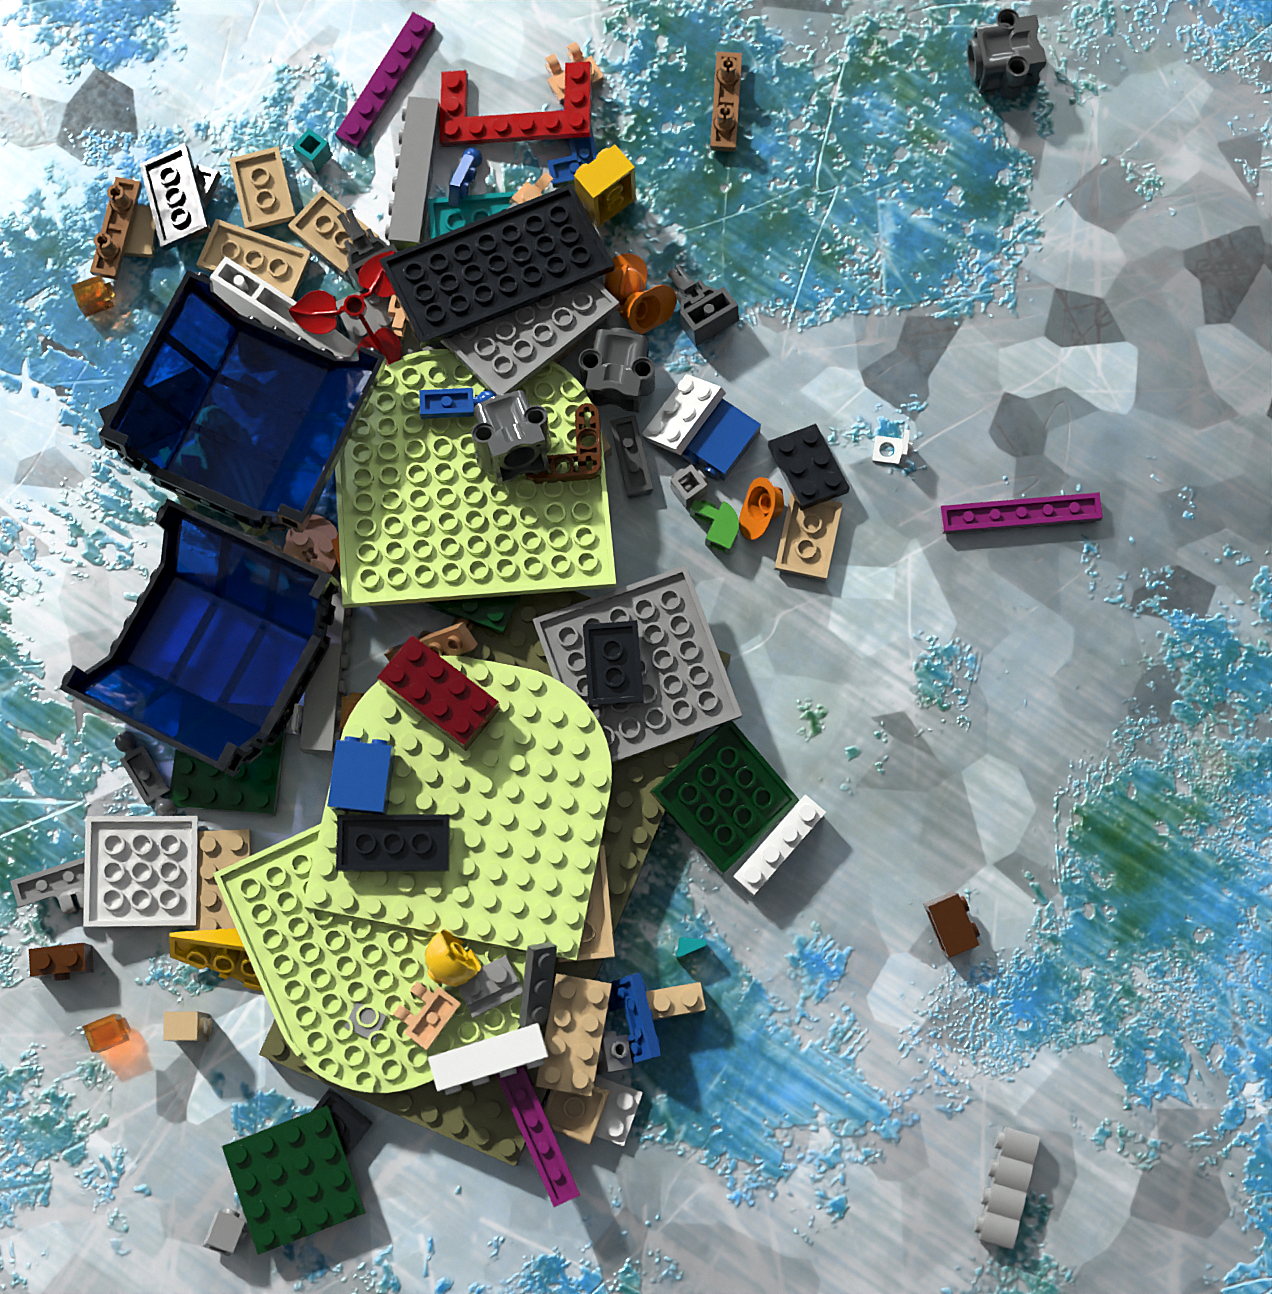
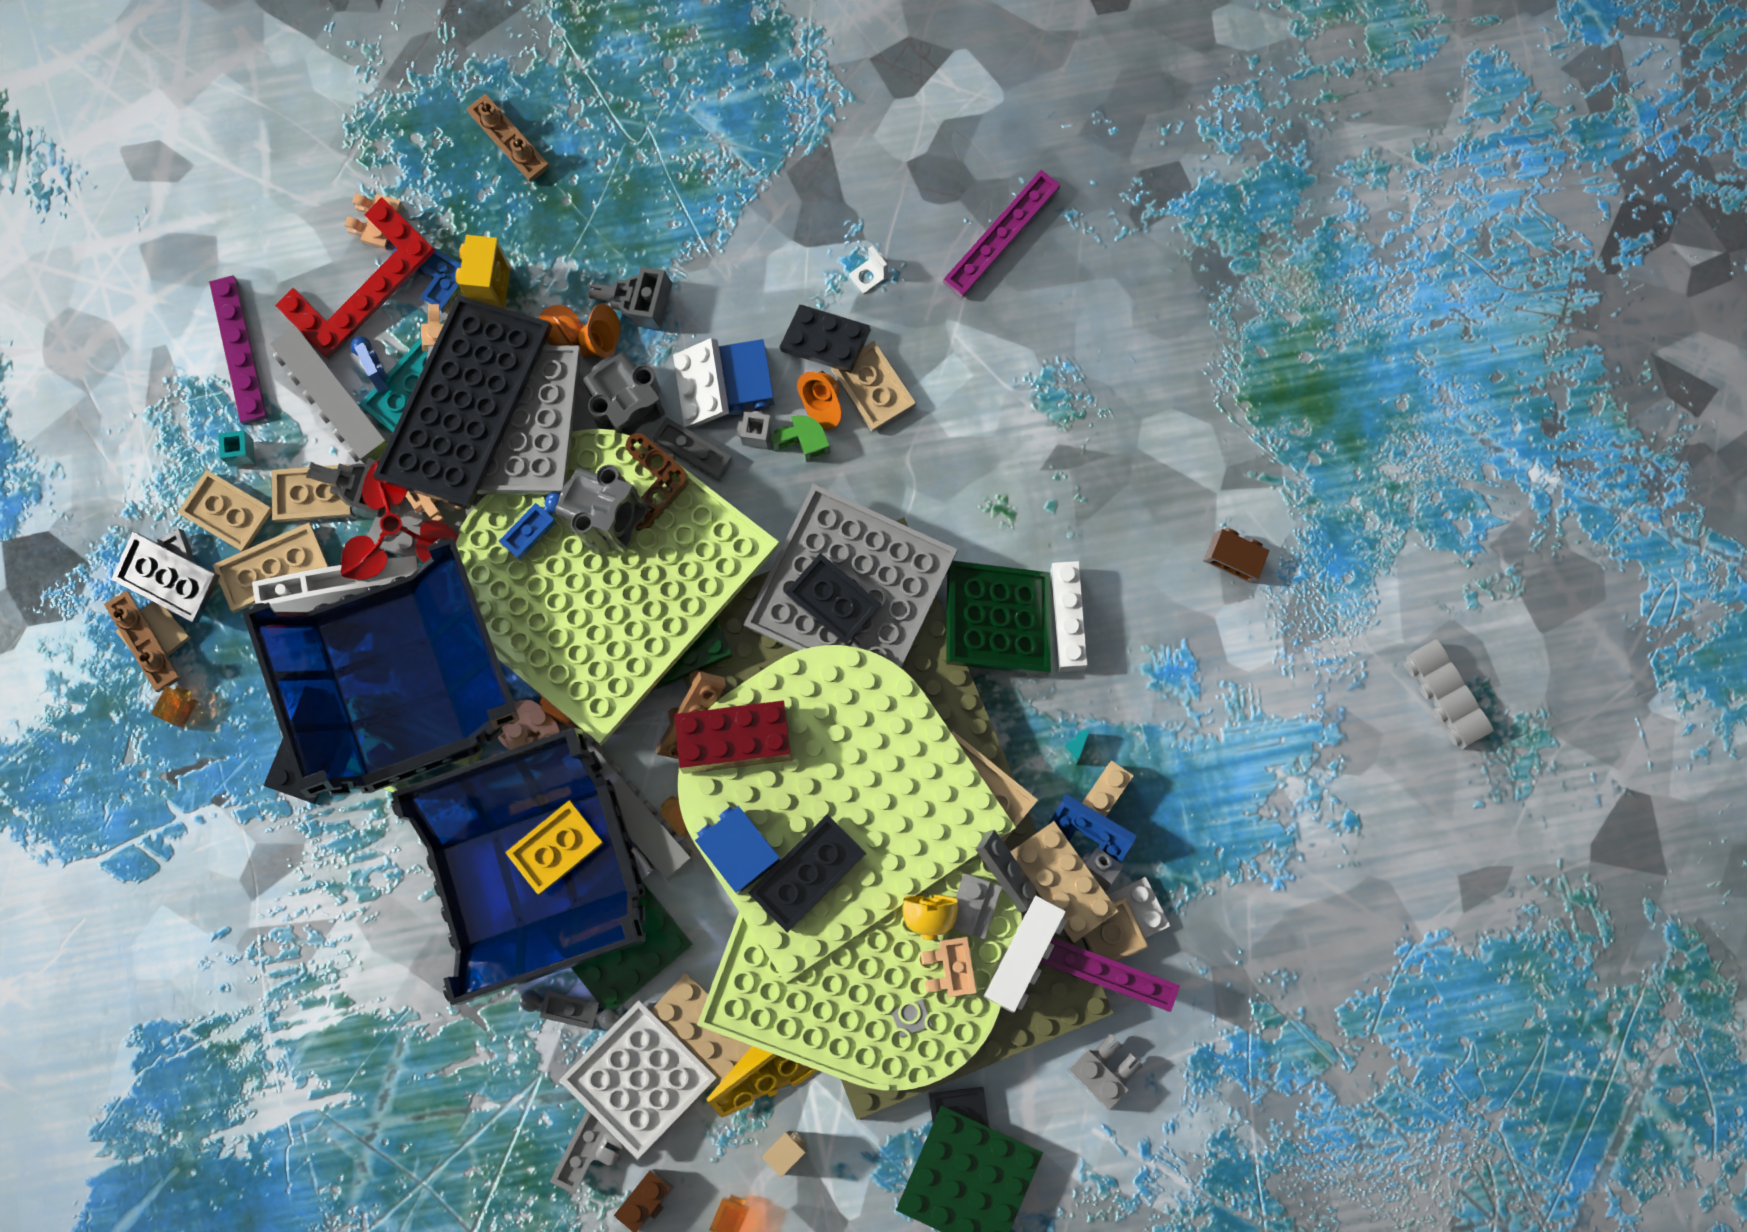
camera: 45 degrees left, 0 degrees up
none -> yellow plate [505,800,604,896]
none -> light grey brick [1067,1034,1143,1110]

